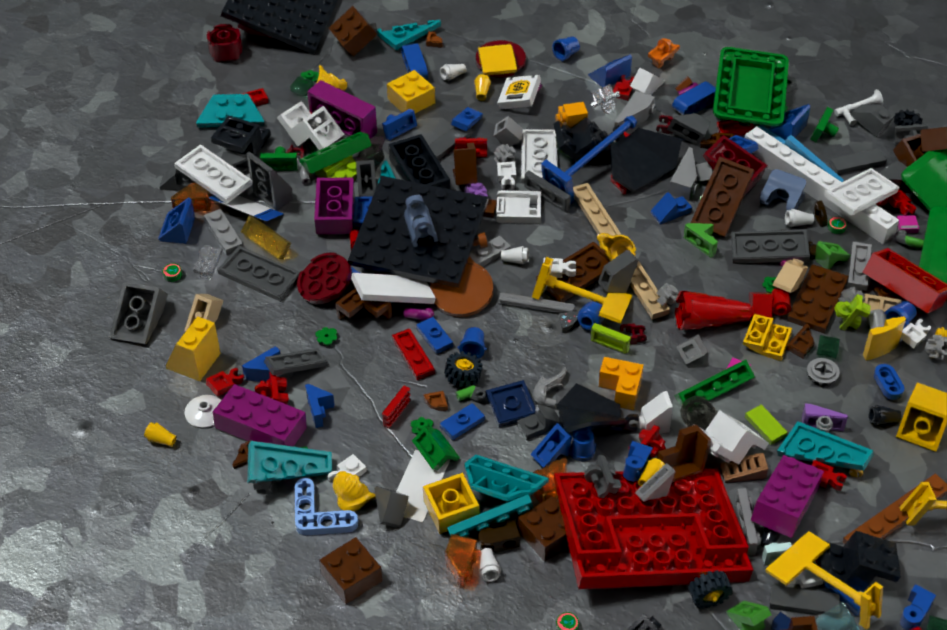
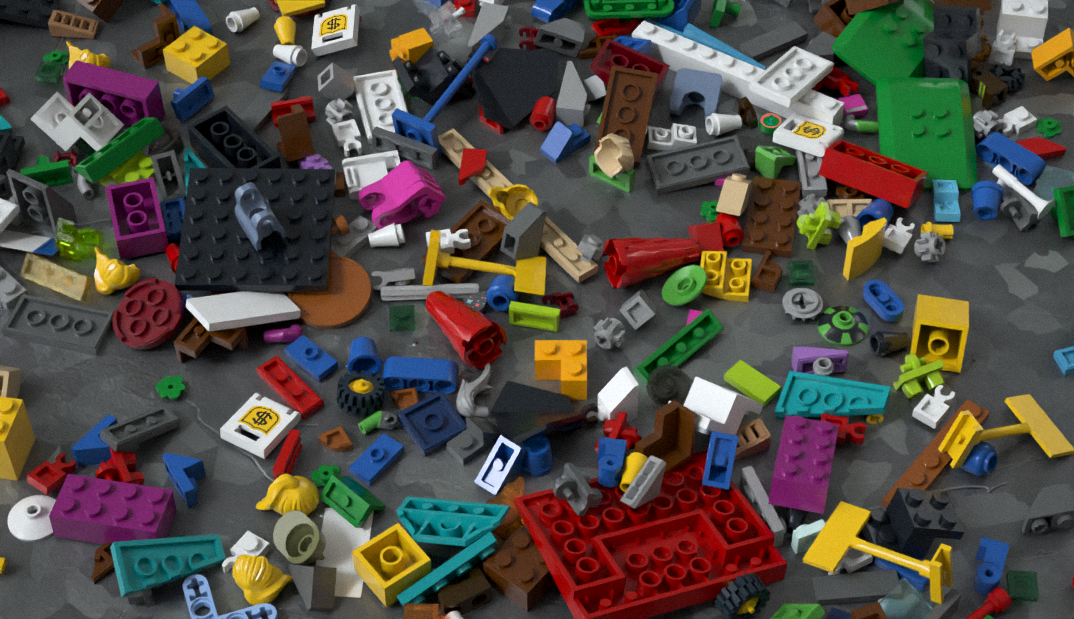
camera: 15 degrees left, 0 degrees up
none -> medium nougat slope [48,10,100,39]
none -> clear neon green cylinder [55,217,104,263]
none -> yellow hair [94,247,141,295]
none -> reddish brown panel [130,3,180,69]
none -> white container [220,393,301,459]
none -> yellow hair [256,474,319,515]
none -> white cone [273,44,307,67]
none -> olive piece [273,510,326,564]
none -> dark pink piece [358,160,446,230]
none -> light grey plate [371,267,415,290]
none -> blue beam [382,356,459,394]
none -> clear green plate [389,305,415,332]
none -> dark orange tile [390,387,419,410]
none -> red cone [426,290,507,369]
none -> red tile [458,148,487,185]
none -> red brick [530,96,557,131]
none -> tan hair [594,133,634,177]
none -> light grey gear [594,317,626,349]
none -> white slope [646,123,697,150]
none -> bright green dish [662,265,707,306]
none -> blue slope [702,431,738,490]
none -> white container [773,113,844,157]
none -> dish [817,306,869,346]
none -> lime hips [893,353,945,399]
none -> white plate [912,385,955,429]
none -> blue head [959,441,998,477]

